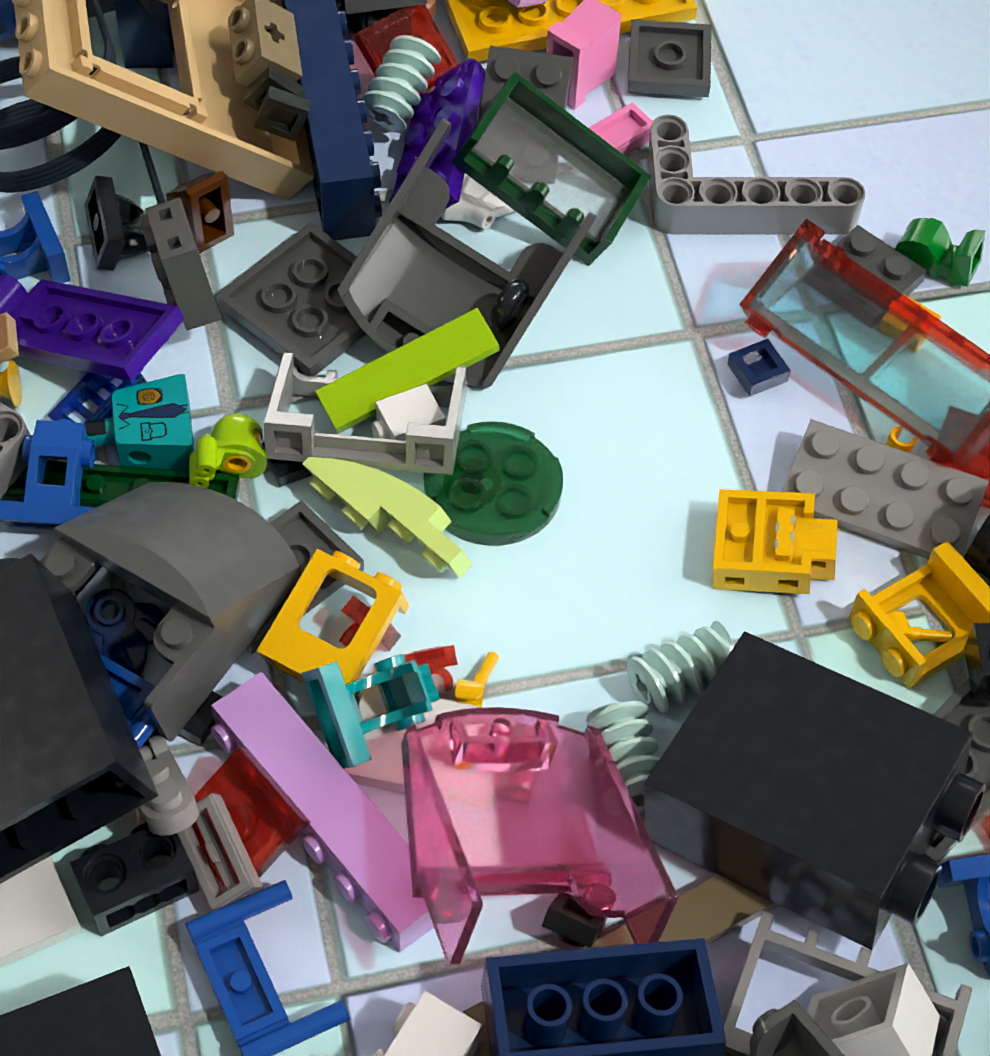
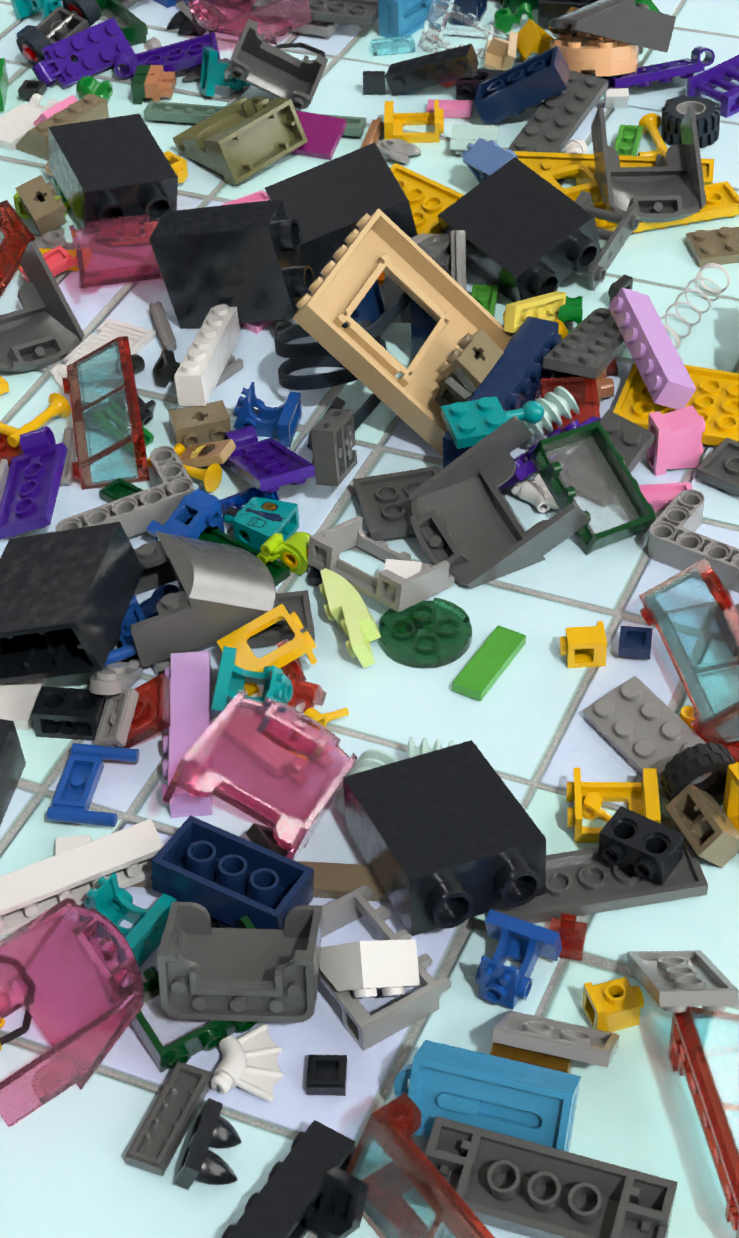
camera: 40 degrees right, 15 degrees down
reddish brown slope [166,171,234,253] -> none
lime tile [315,307,500,434] -> none
black piece [490,278,530,330] -> none
yellow piece [713,489,838,594] -> none
none -> teal plate [441,396,544,449]
none -> bright green tile [452,625,526,701]
none -> yellow brick [559,621,607,668]

